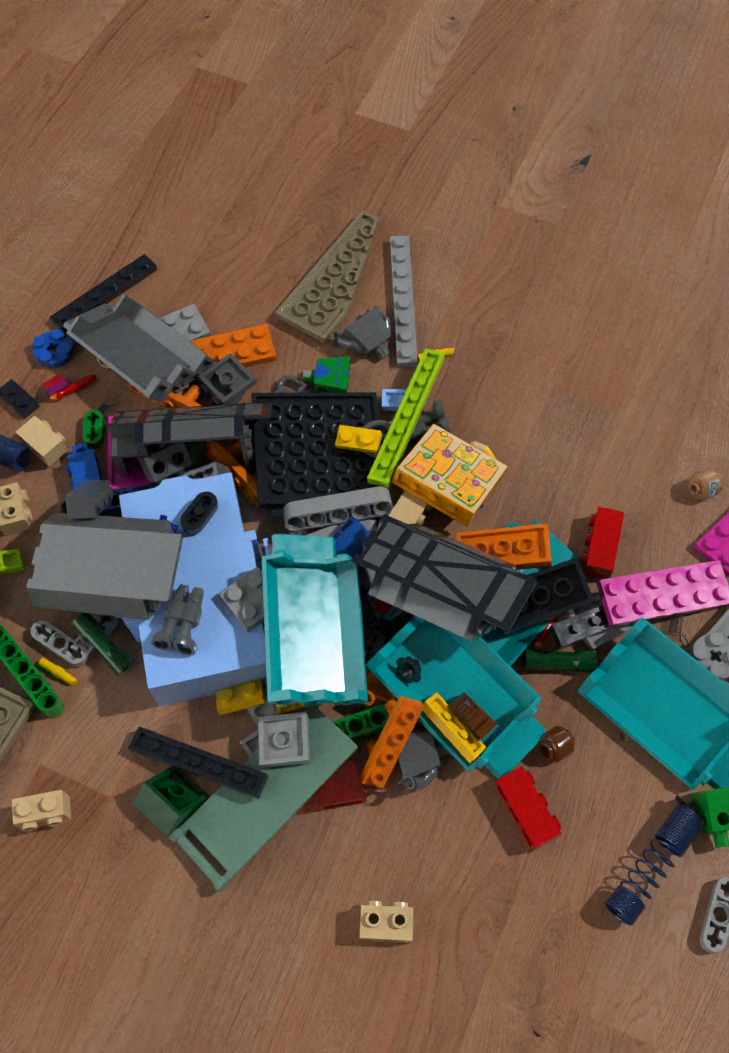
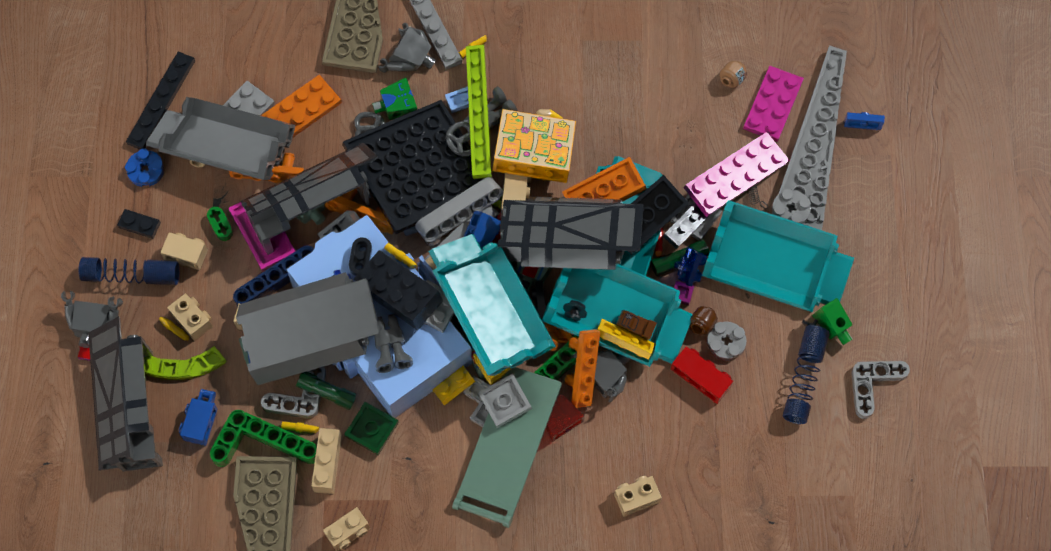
camera: 25 degrees left, 5 degrees up
tile [41,374,68,395] -> none
red piece [50,375,96,401] -> none
dark grey brick [65,480,113,519] -> none
blue brick [66,442,103,490] -> none
black plate [128,726,269,800] -> none
dark green slope [133,767,209,836] -> none
dark grey brick [138,442,193,484] -> none
dark grey plate [198,353,257,405] -> none
yellow plate [335,425,382,454] -> none
red brick [580,506,624,579] -> none
none -> tan brick [312,428,342,494]
none -> dark green plate [344,402,399,456]
none -> black brick [354,250,443,330]
none -> yellow piece [384,242,417,268]
none -> clear blue hips [674,247,707,287]
none -> magenta tile [674,281,694,306]
none -> light grey plate [707,322,747,361]

